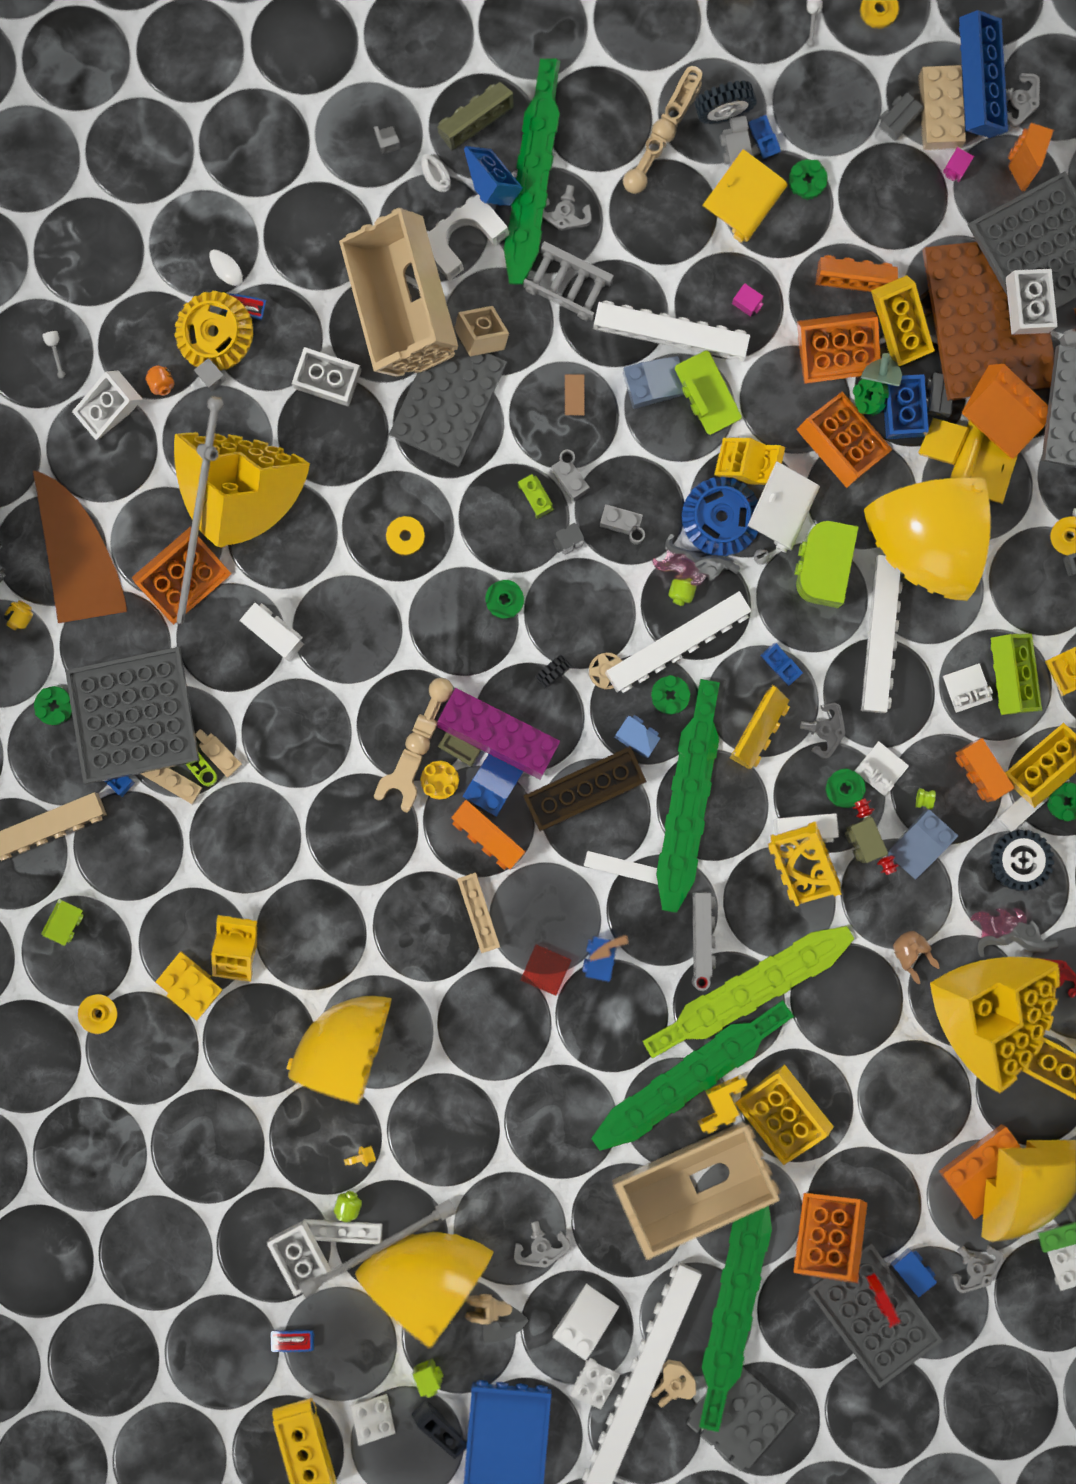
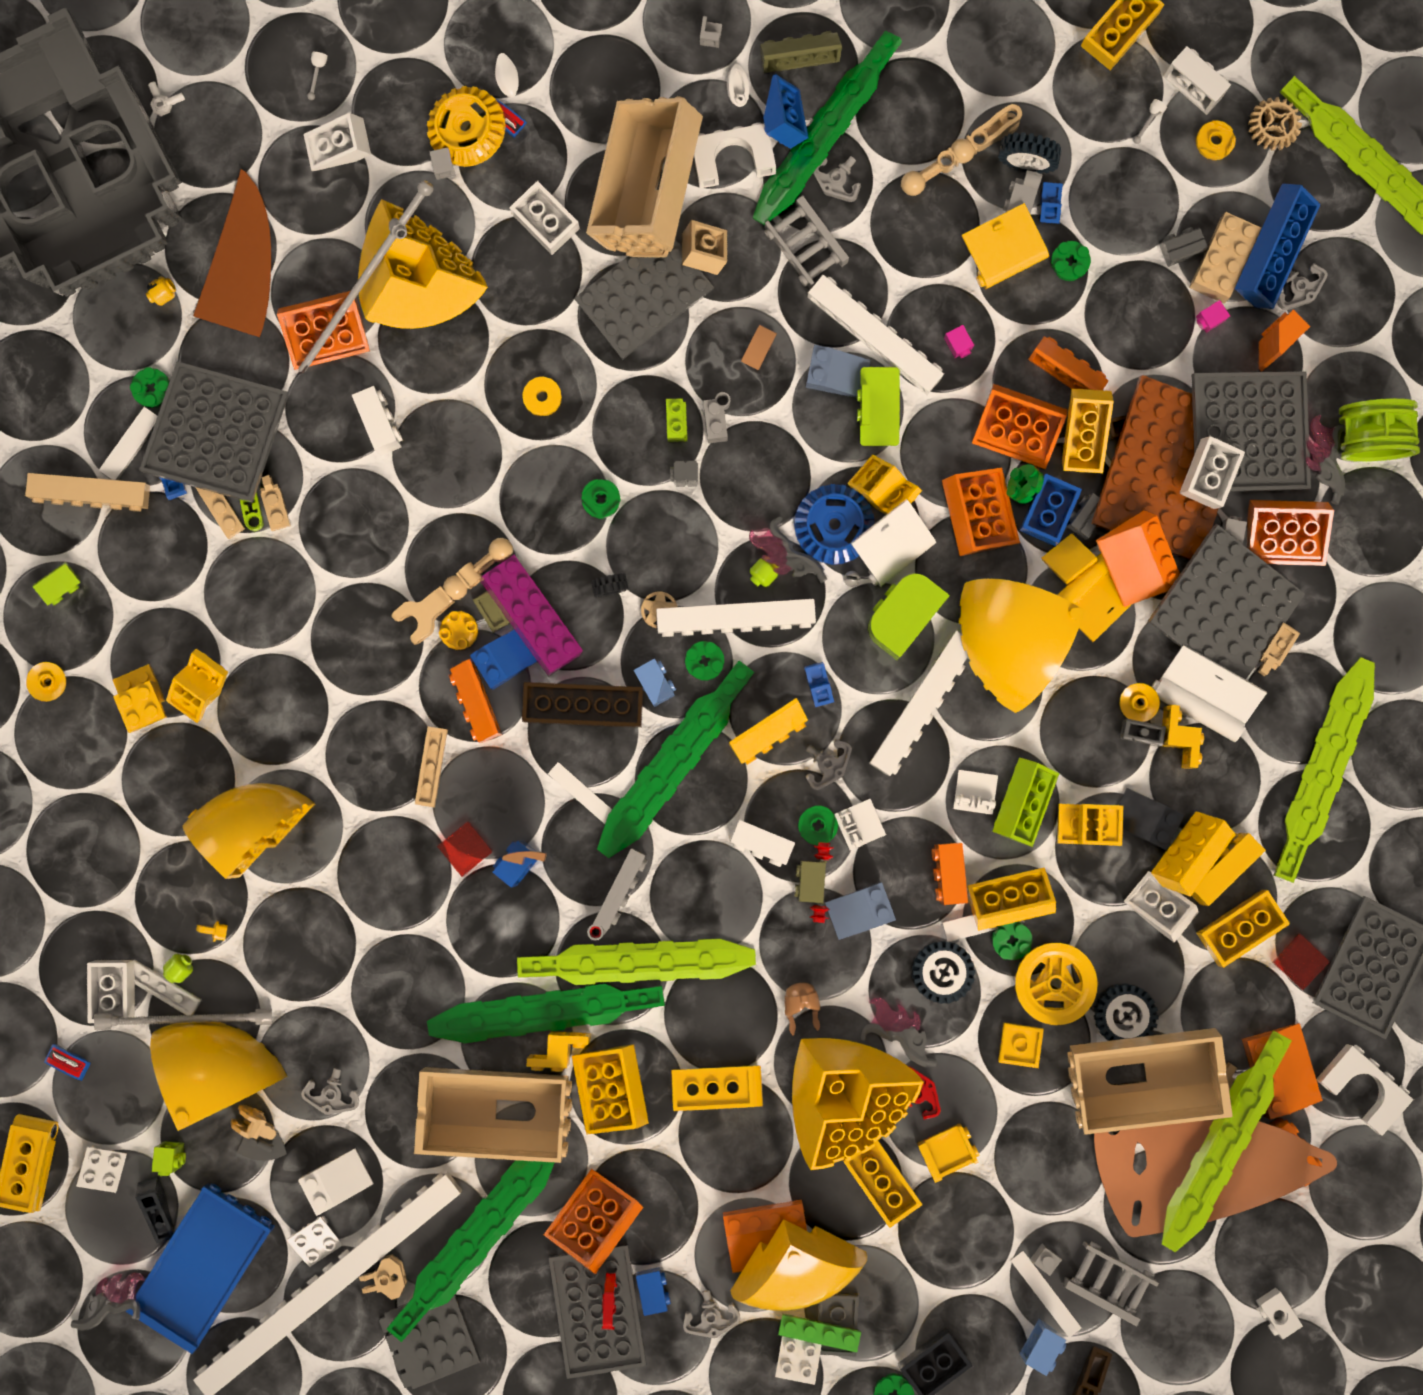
camera: 25 degrees right, 0 degrees up
orange head [146,366,174,396] -> none
light grey hinge [600,504,645,545] -> none
yellow fence [768,821,841,906] -> none
sand green shield [861,353,902,386] -> none
lime wheel [916,788,936,810] -> none
none -> white tile [99,407,158,480]
none -> yellow hinge [671,1066,763,1111]

